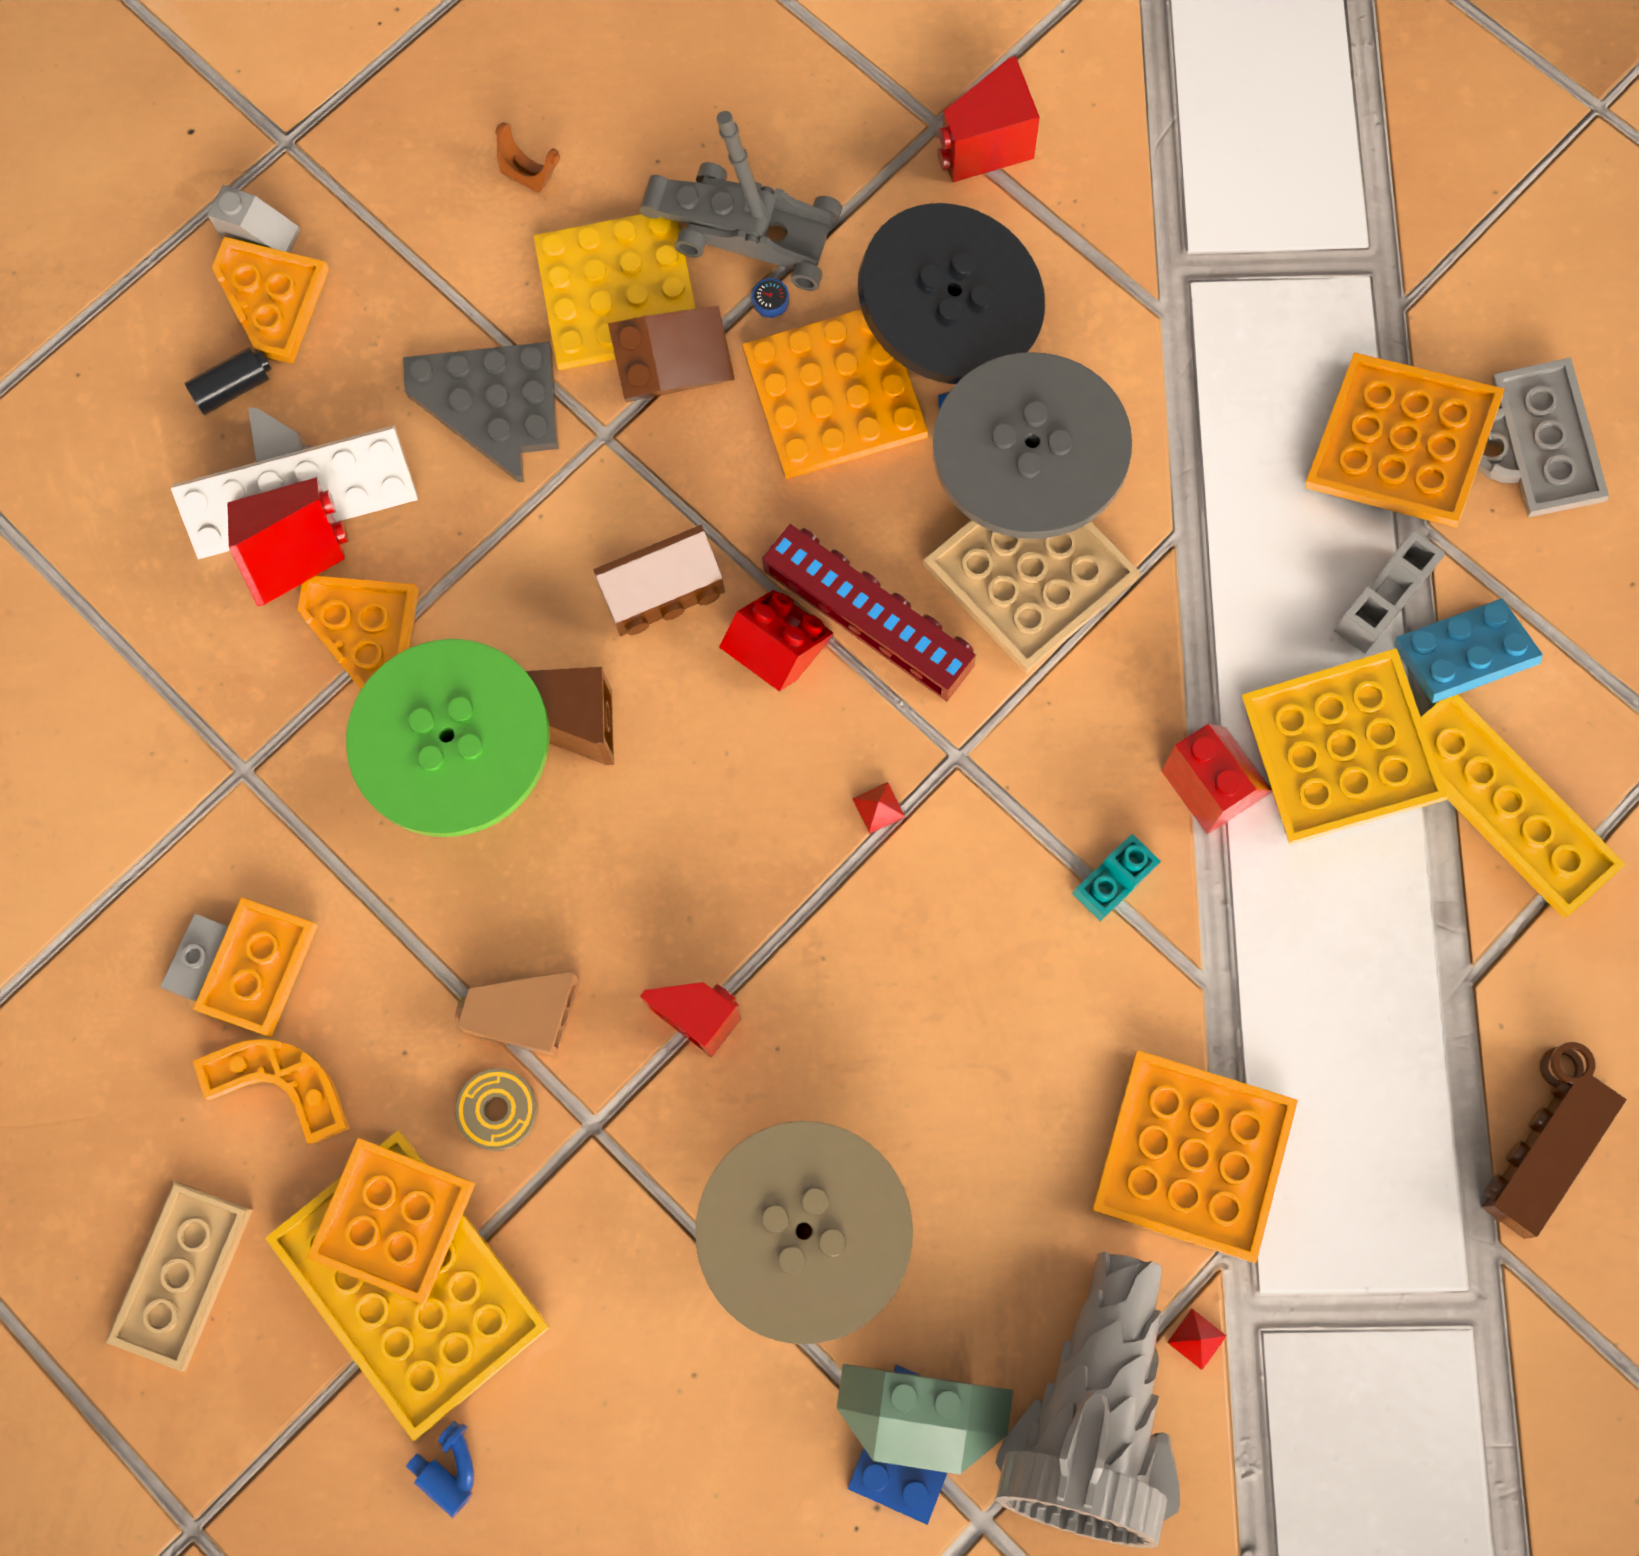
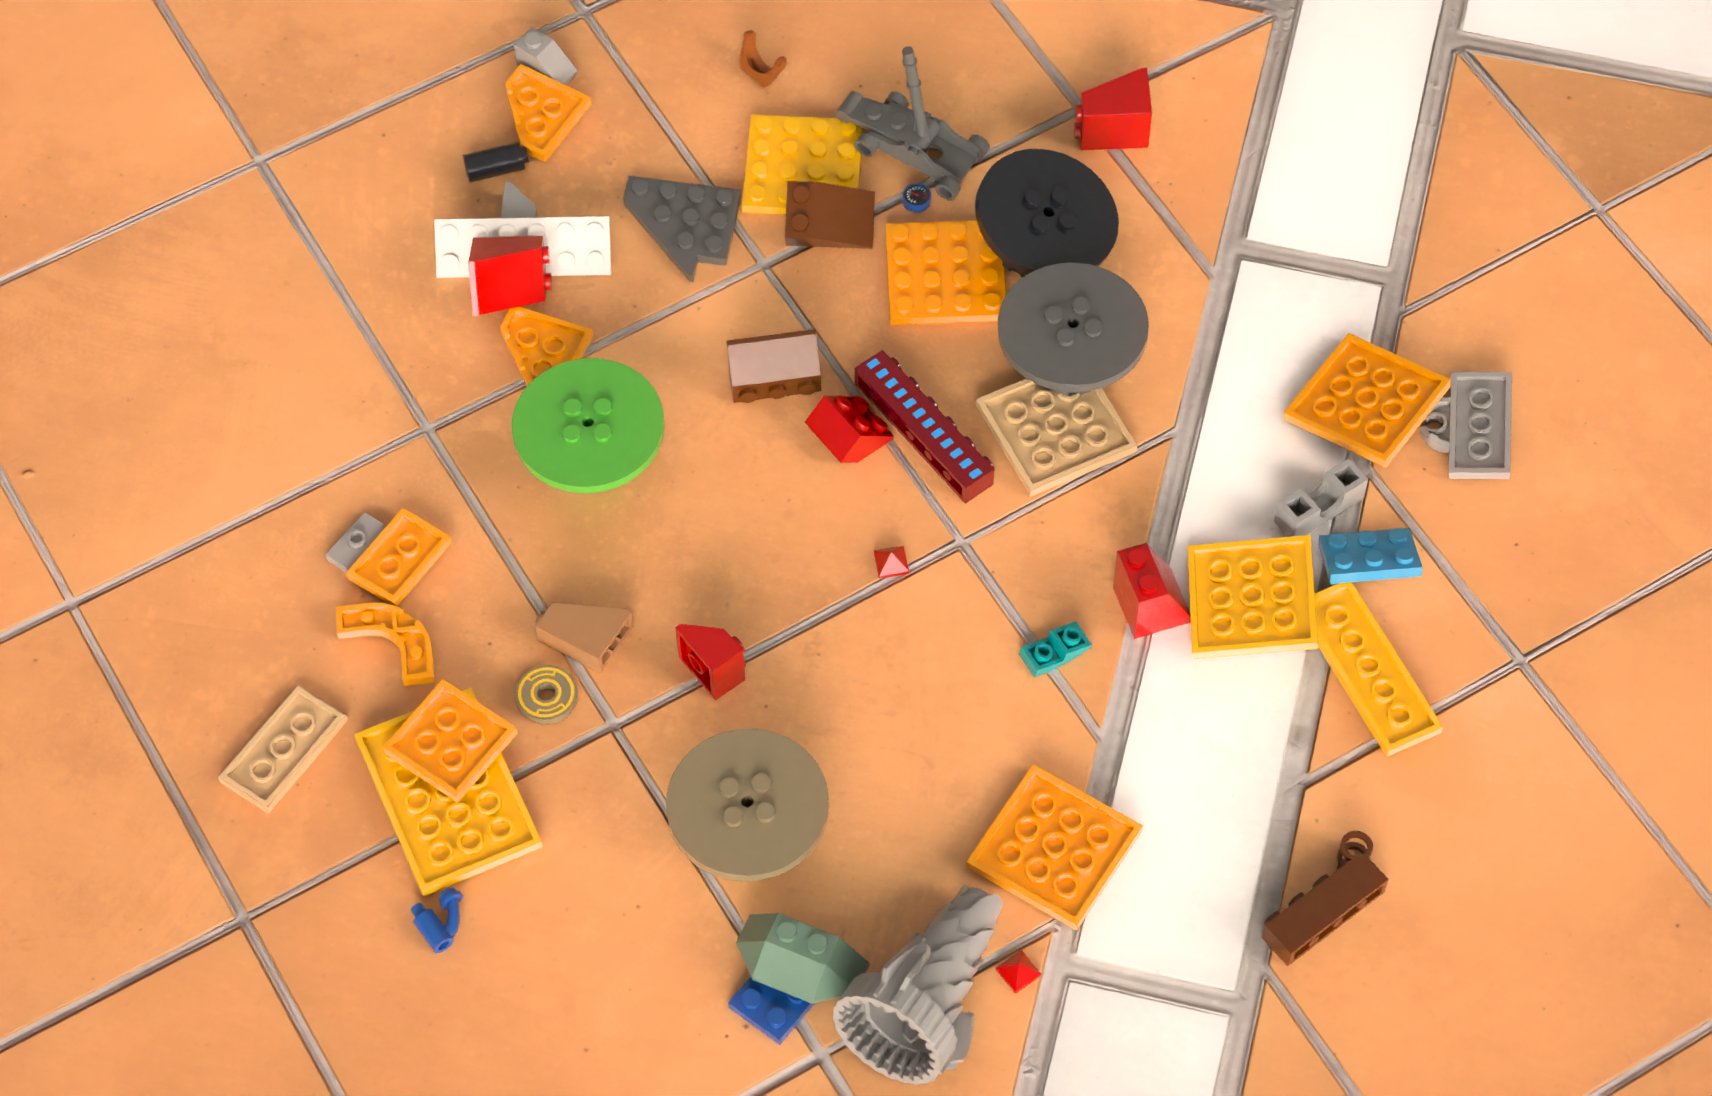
camera: 10 degrees right, 15 degrees down
reddish brown slope [526,667,614,765] -> none

